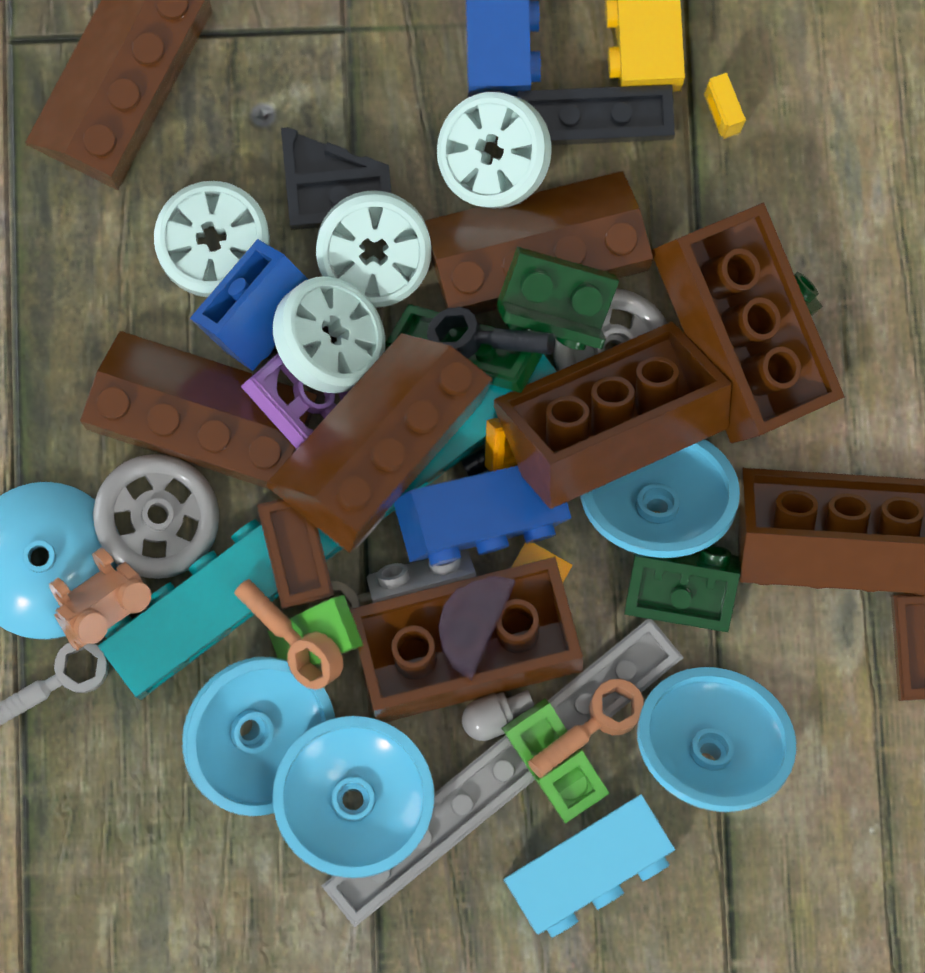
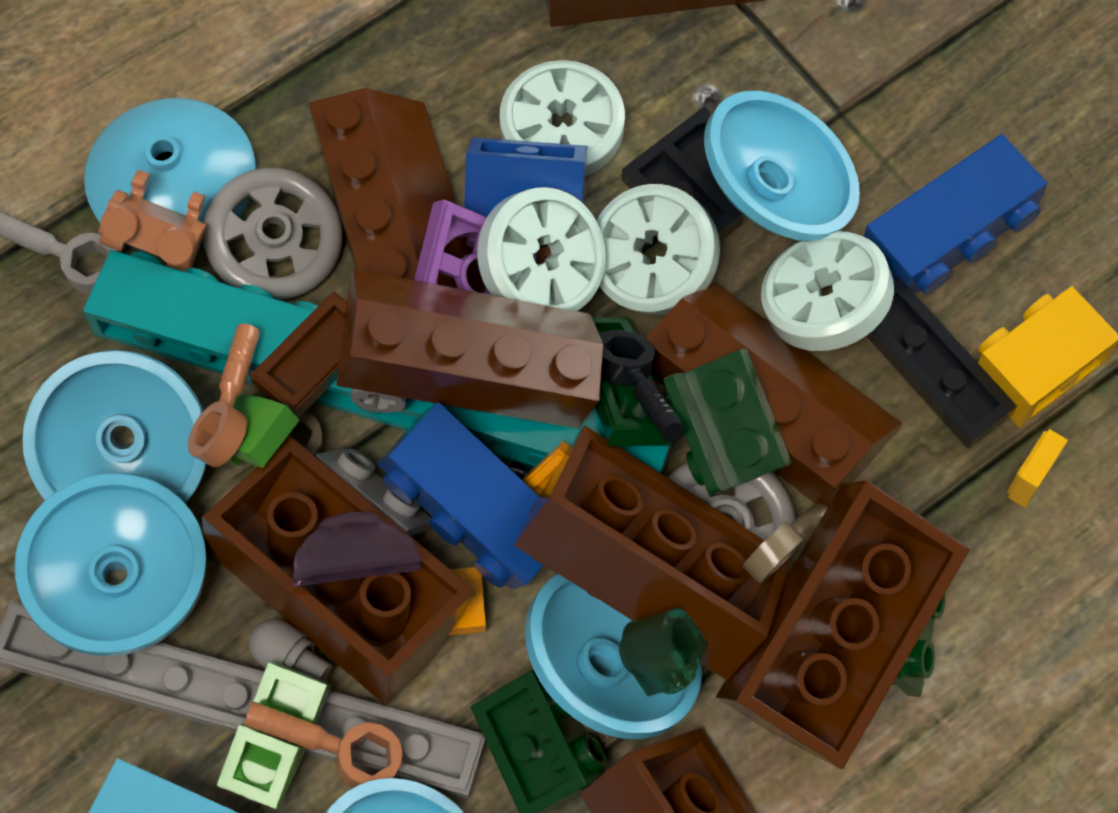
camera: 60 degrees right, 15 degrees down
none -> clear green plate [619,608,708,697]
none -> medium azure dish [704,91,860,241]
none -> dark tan piece [742,503,828,585]

